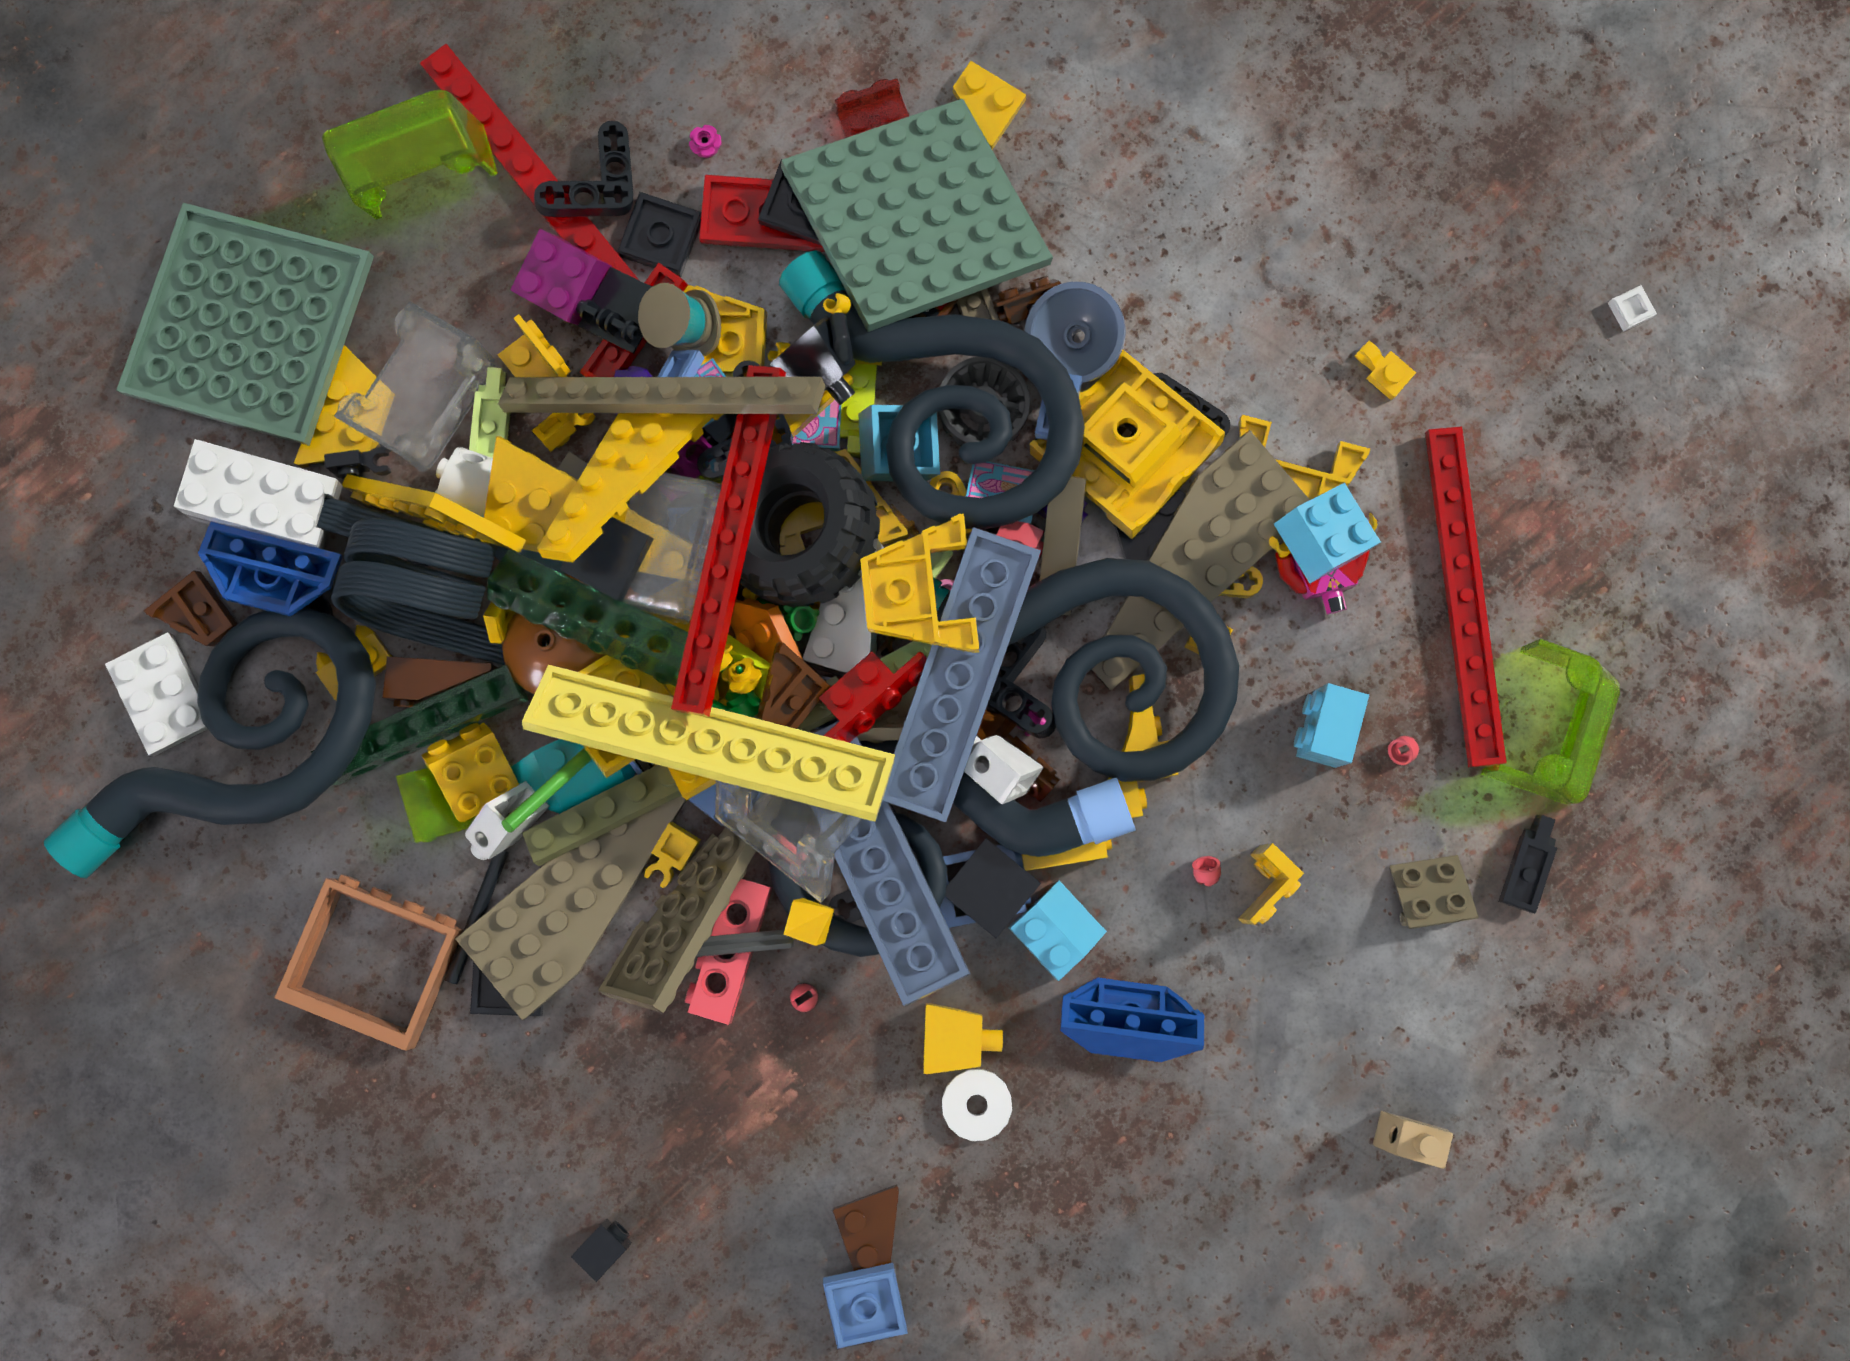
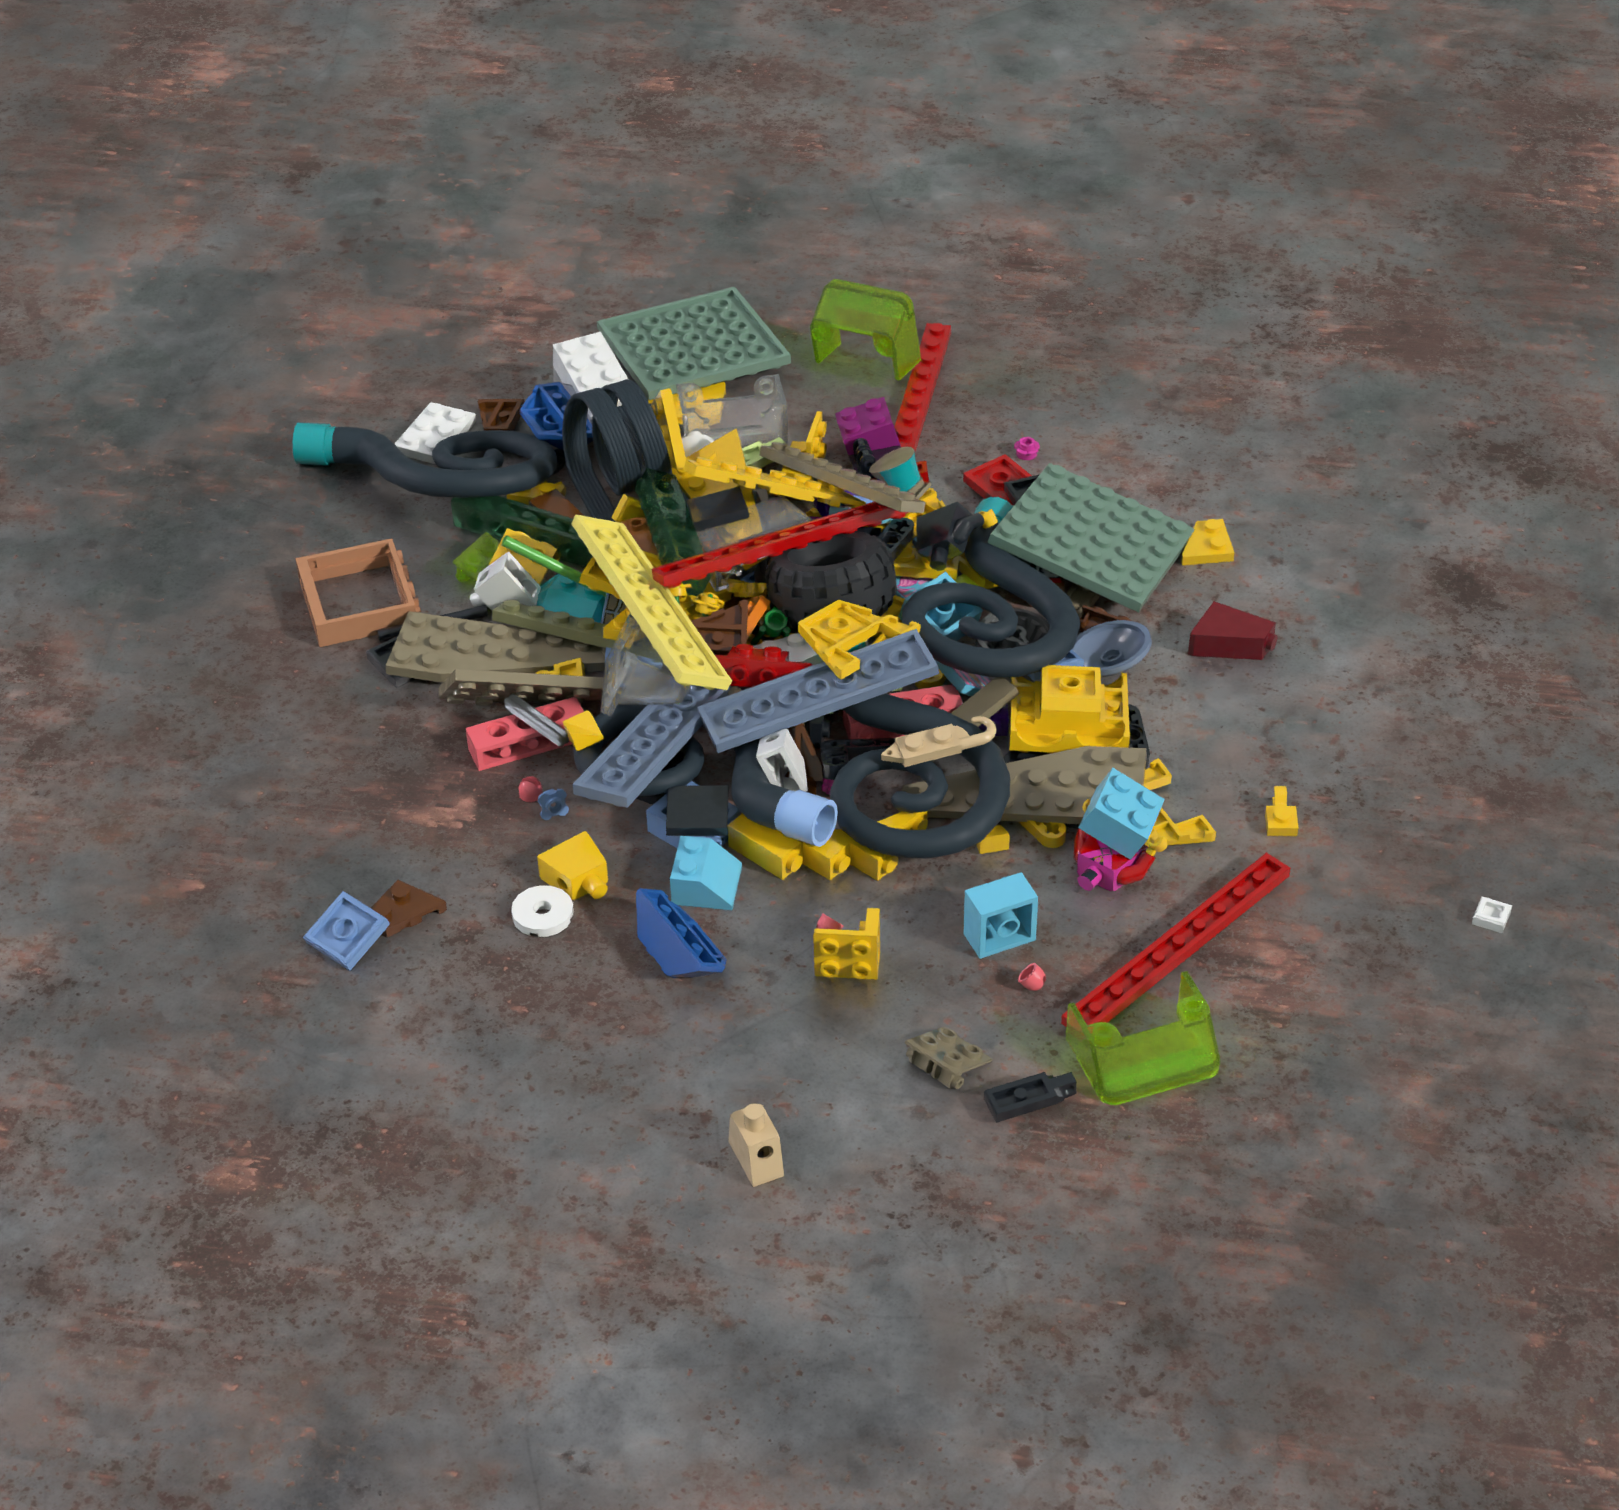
camera: 55 degrees right, 40 degrees down
black beam [534,121,633,217] -> none
black brick [571,1219,632,1282] -> none
black tile [617,192,702,277] -> none
clear red bracket [835,78,909,138] -> none
none -> medium blue plate [538,789,569,820]
none -> tan plate [881,716,996,767]
none -> dark red slope [1188,601,1278,660]

